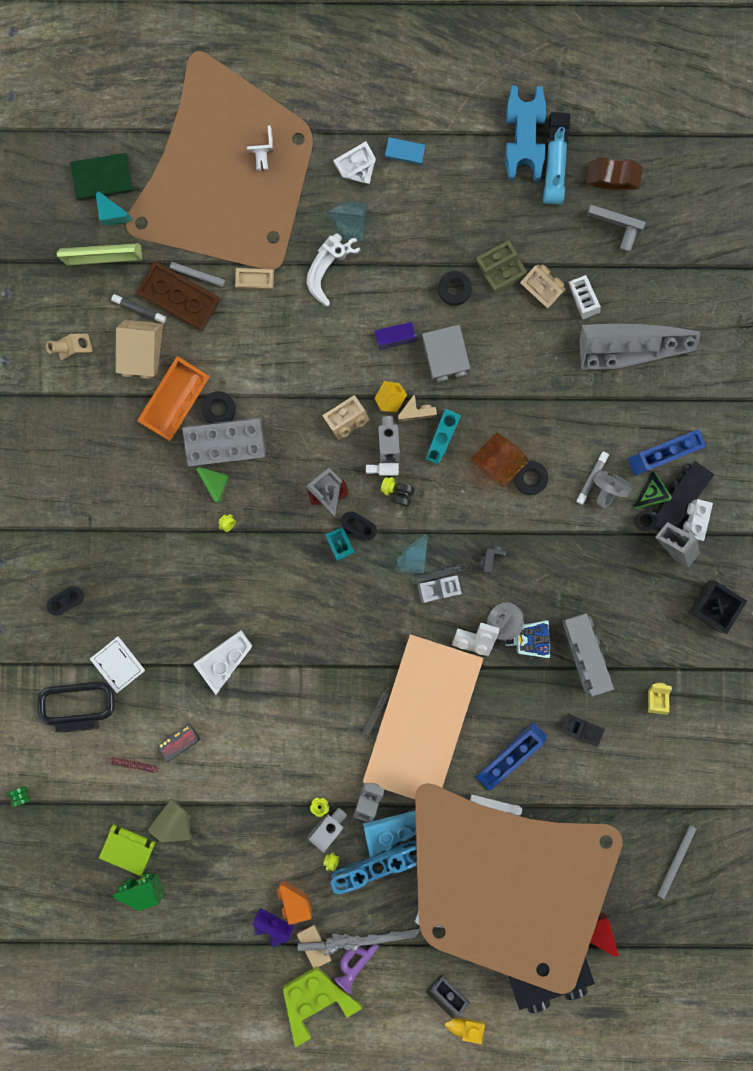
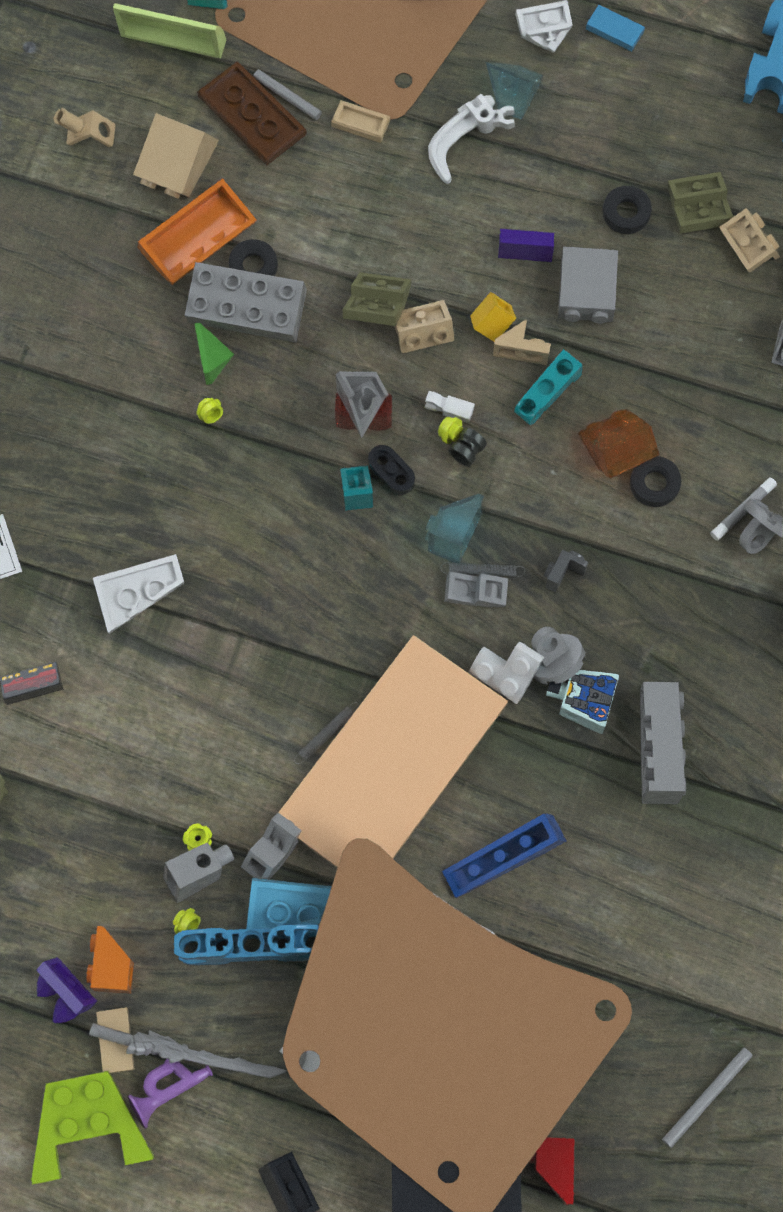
camera: 20 degrees right, 15 degrees down
dark grey bar [111,294,166,324] -> none
light grey torso [378,416,400,463] -> none
black slope [561,714,605,747] -> none
light yellow bracket [648,683,672,715] -> none
none -> olive slope [343,272,412,326]

